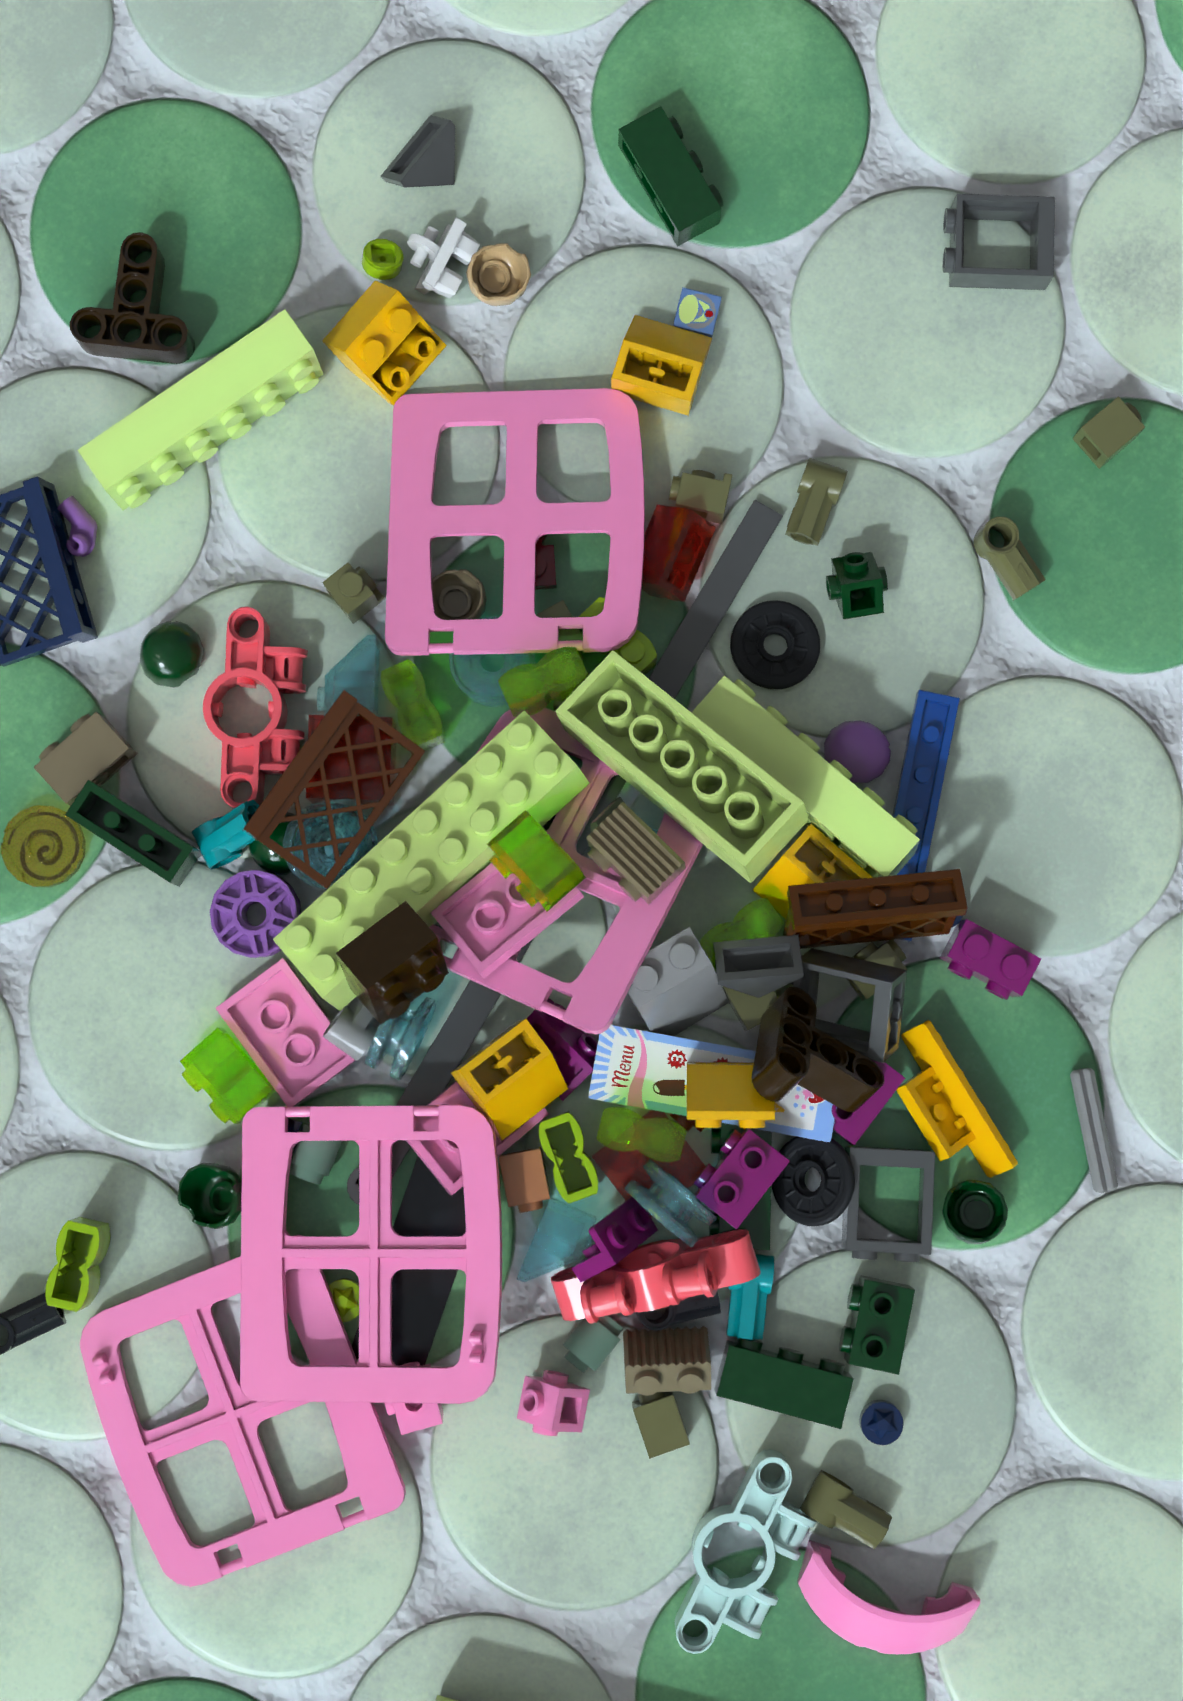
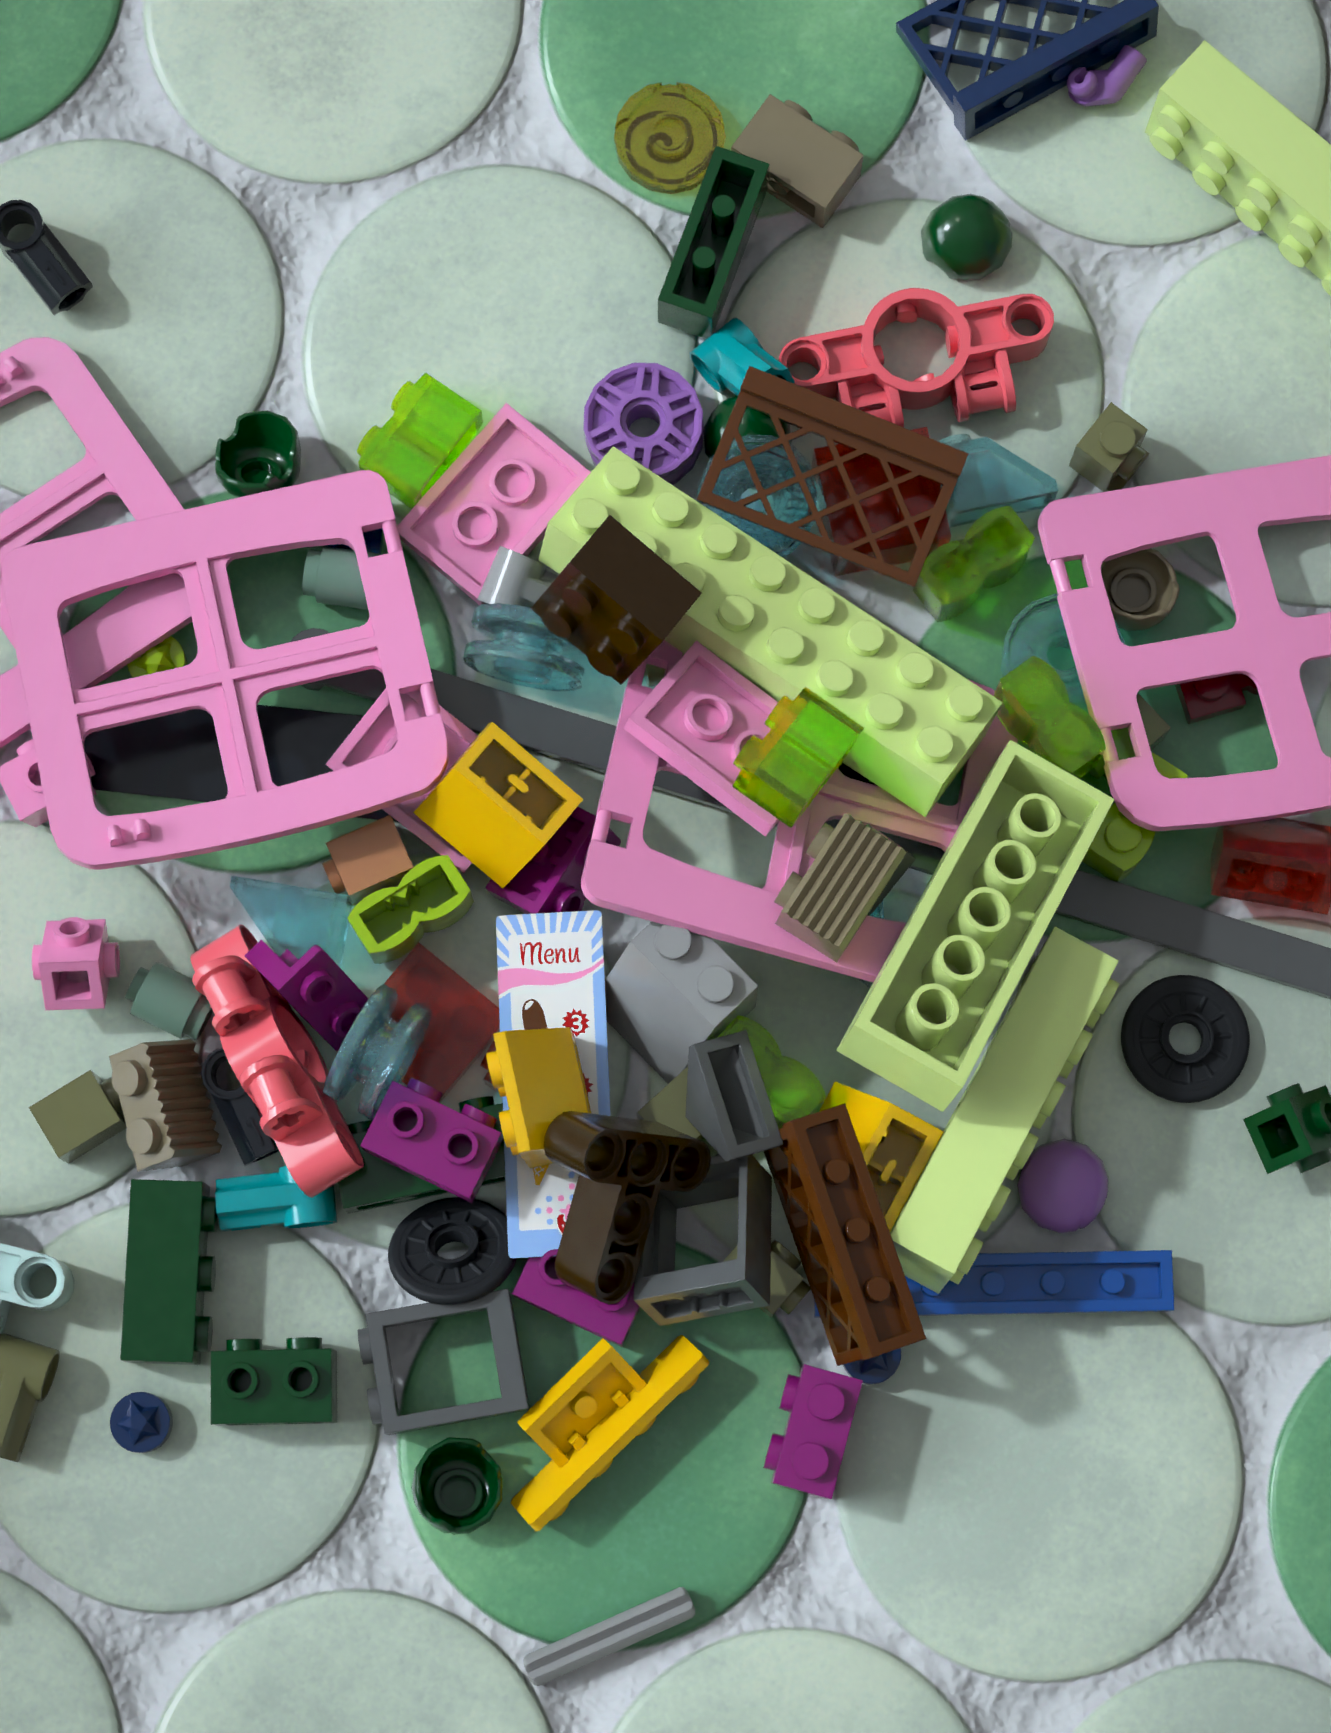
camera: 75 degrees right, 5 degrees down
lime brick [45,1217,111,1312] -> none
clear neon green brick [596,1106,687,1162] -> none

